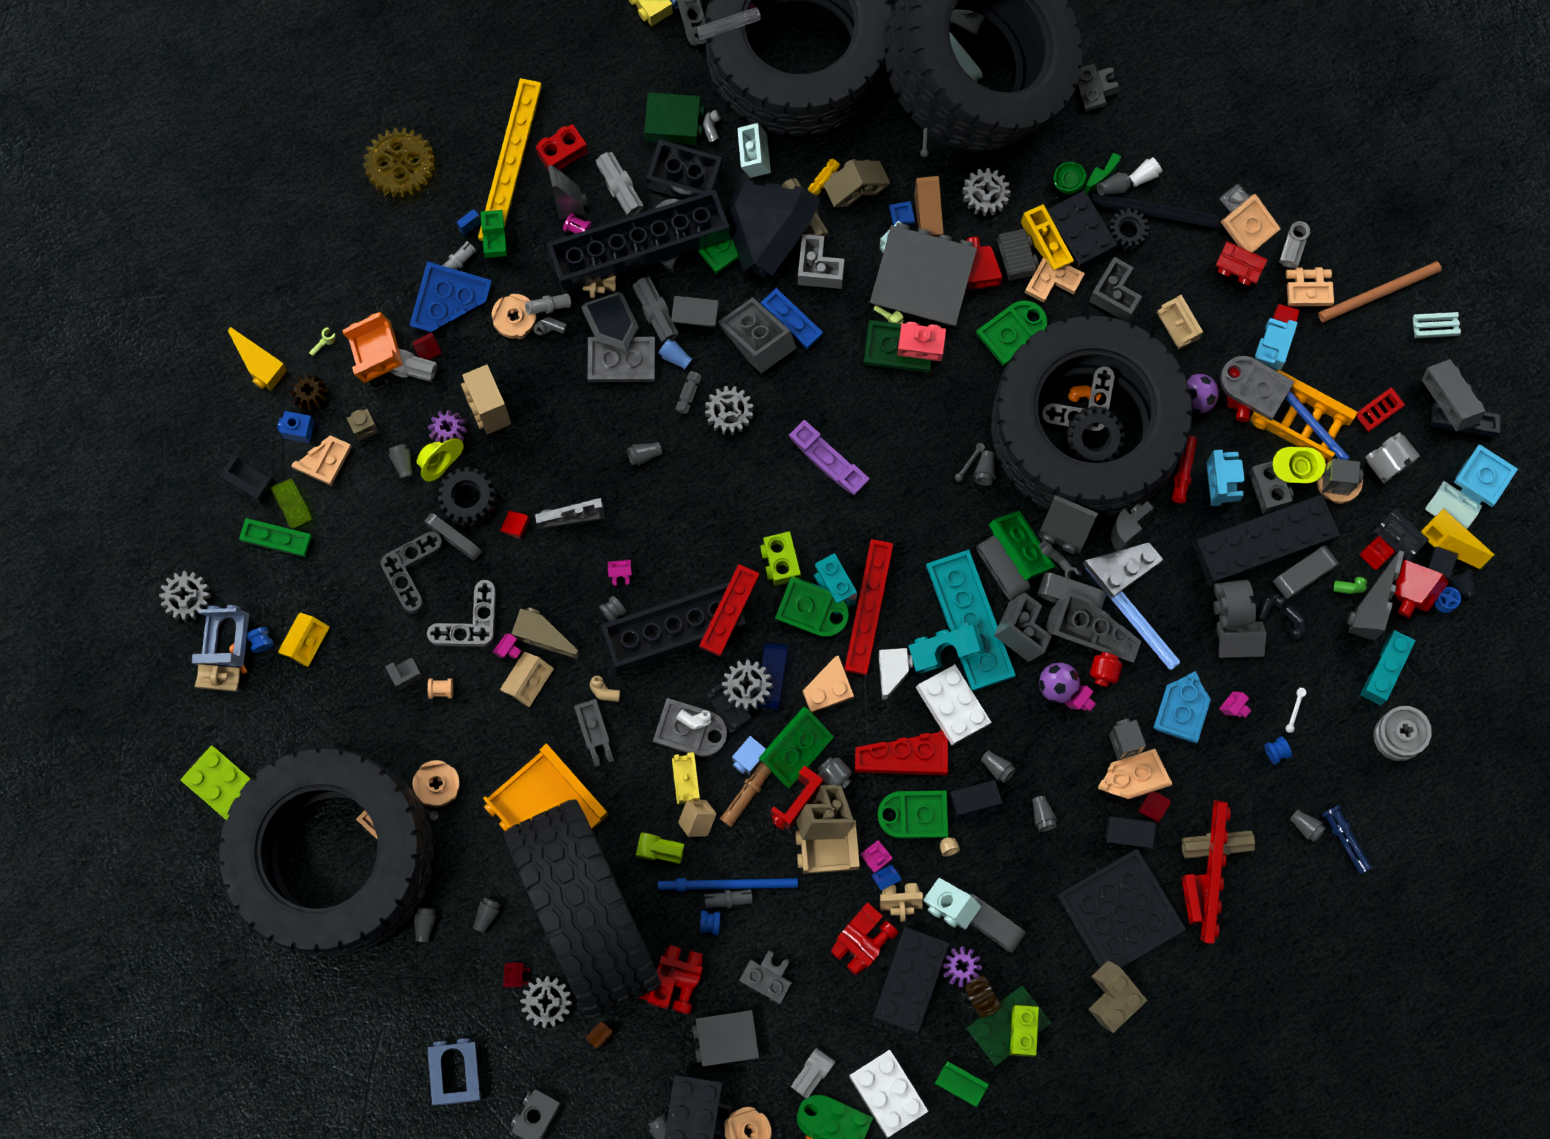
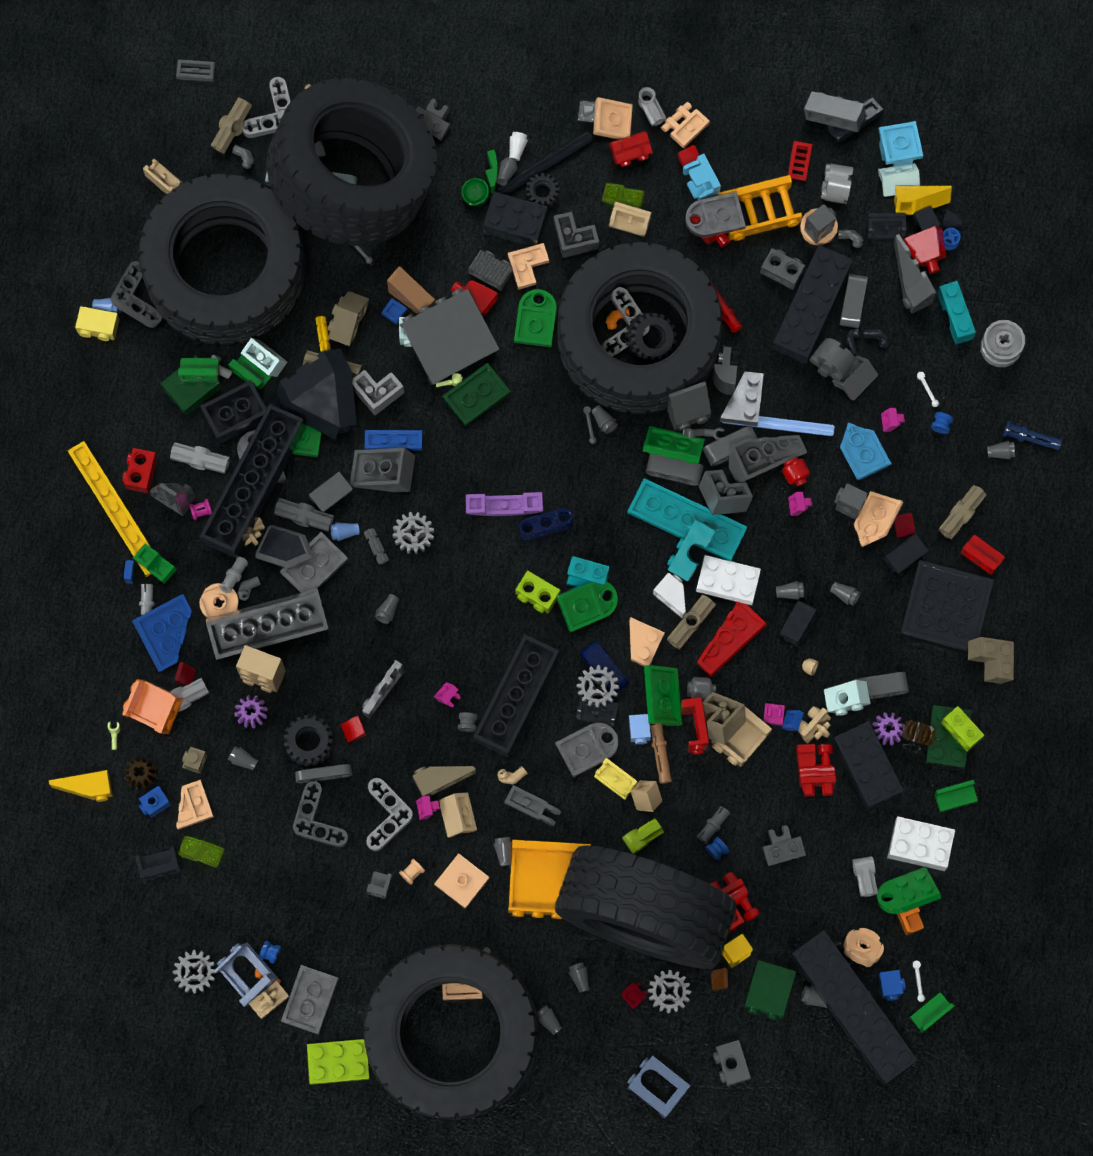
camera: 45 degrees left, 0 degrees up
green plate [239,518,312,558] -> none
yellow panel [278,613,329,667] -> none
clear yellow gear [363,127,435,197] -> none
light nougat plate [413,760,460,808] -> none
neon yellow piece [417,438,463,482] -> none
blue bar [658,878,798,893] -> none
white arm [676,709,711,730] -> none
dark grey panel [692,1010,759,1067] -> none
clear axle [697,7,761,39] -> none
red plate [699,564,759,657] -> none
red plate [844,539,893,676] -> none
green plate [877,791,948,839] -> none
coral brick [897,322,946,361] -> none
light grey gear [962,168,1010,216] -> none
yellow slope [1021,204,1074,271] -> none
medium lavender piece [1039,663,1080,703] -> none
medium lavender piece [1186,374,1219,413] -> none
red plate [1200,800,1230,944] -> none
medium azure panel [1206,450,1244,506] -> none
neon yellow piece [1272,447,1326,483] -> none
blue bar [1285,391,1350,460] -> none
nougat piece [1318,261,1442,322] -> none
bright green arm [1334,577,1367,594] -> none
red slope [1360,536,1395,570] -> none
light aqua tile [1412,312,1461,338] -> none
none -> green panel [178,358,219,381]
none -> dark grey brick [206,588,328,660]
none -> green panel [228,355,273,392]
none -> flat silver plate [281,965,339,1035]
none -> light nougat plate [434,853,489,909]
none -> dark grey cone [494,837,512,866]
none -> clear blue beam [519,508,573,540]
none -> clear neon green slope [602,183,645,209]
none -> dark tan piece [667,595,716,650]
none -> yellow panel [722,934,753,968]
none -> dark green brick [744,960,796,1021]
none -> dark grey arm [838,230,864,248]

